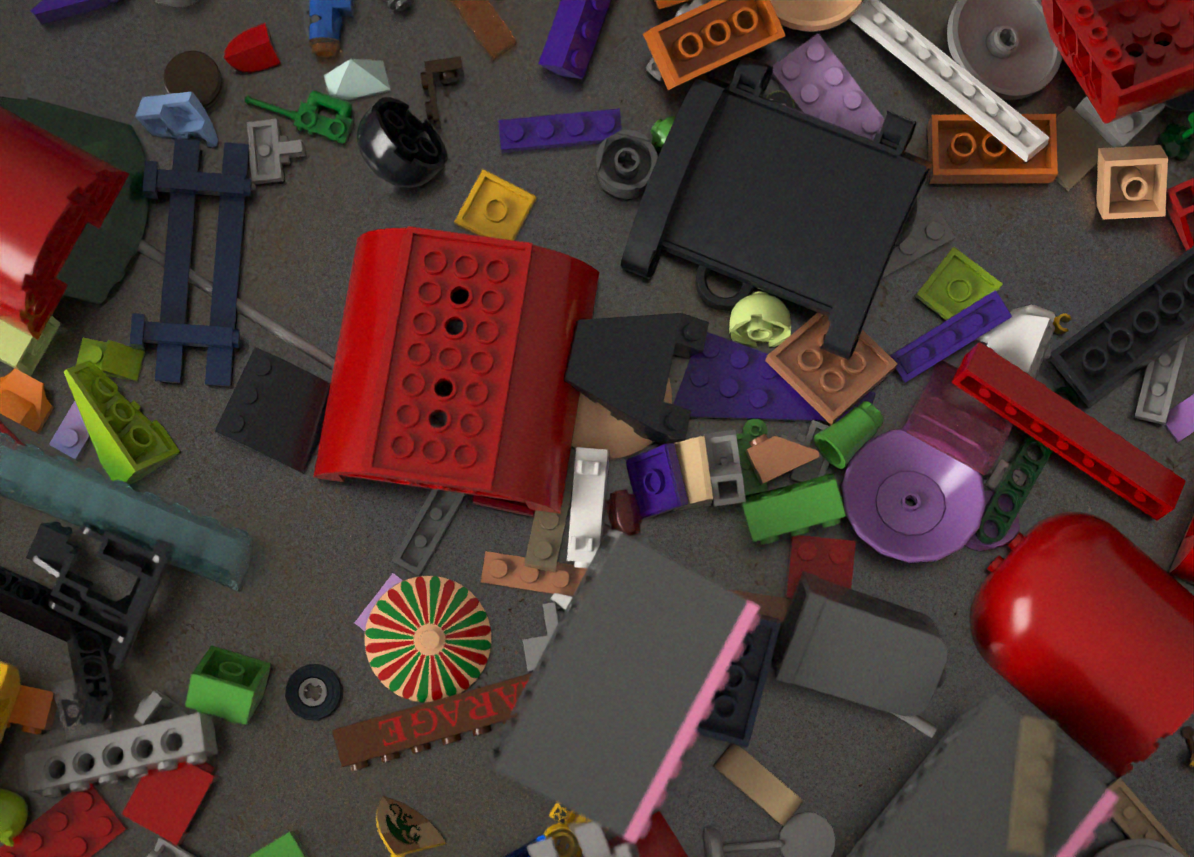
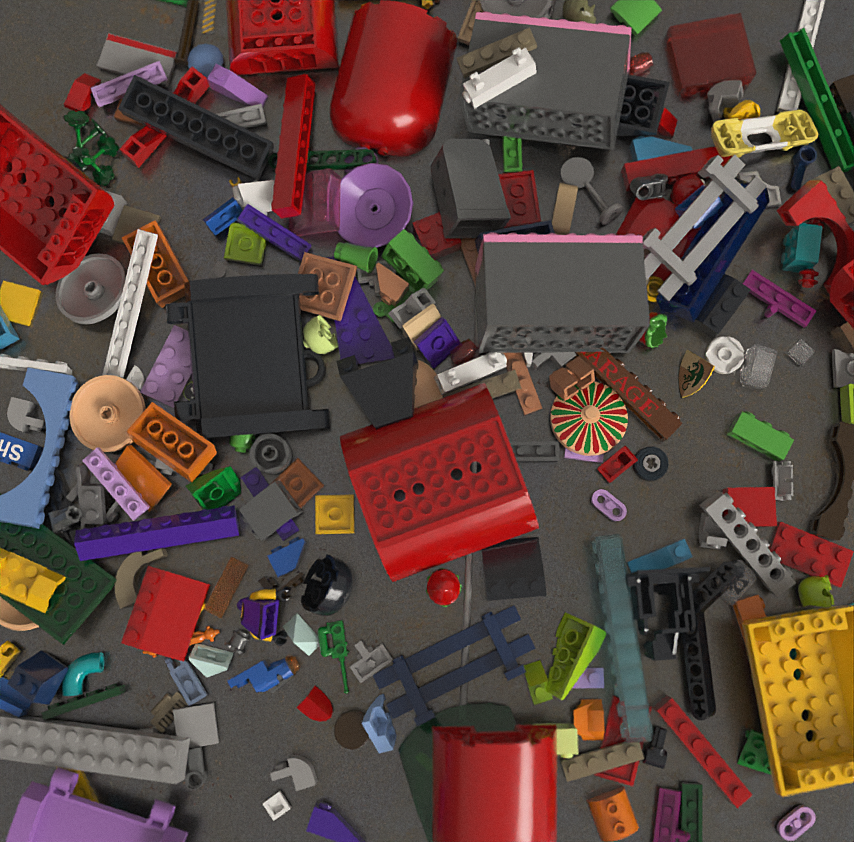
camera: 120 degrees left, 0 degrees up
bright green brick [185,645,271,725] -> none
light nougat brick [1096,145,1168,220] -> none
none -> white tile [126,365,145,390]
none -> green slope [185,466,241,510]
none -> blue panel [203,197,243,236]
none -> dark purple torso [237,586,291,646]
none -> dark grey panel [238,481,303,541]
none -> blue slope [268,537,307,577]
none -> dark orange tile [270,458,325,508]
none -> red hair [426,568,462,607]
none -> white brick [462,48,536,109]
none -> red tile [498,170,541,228]
none -> bright green tile [502,136,522,174]
none -> nougat piece [549,356,595,401]
none -> lavender plate [591,489,627,522]
none -> red slope [597,445,638,483]
none -> dark azure slope [627,539,693,572]
none -> bright green hair [639,312,667,348]

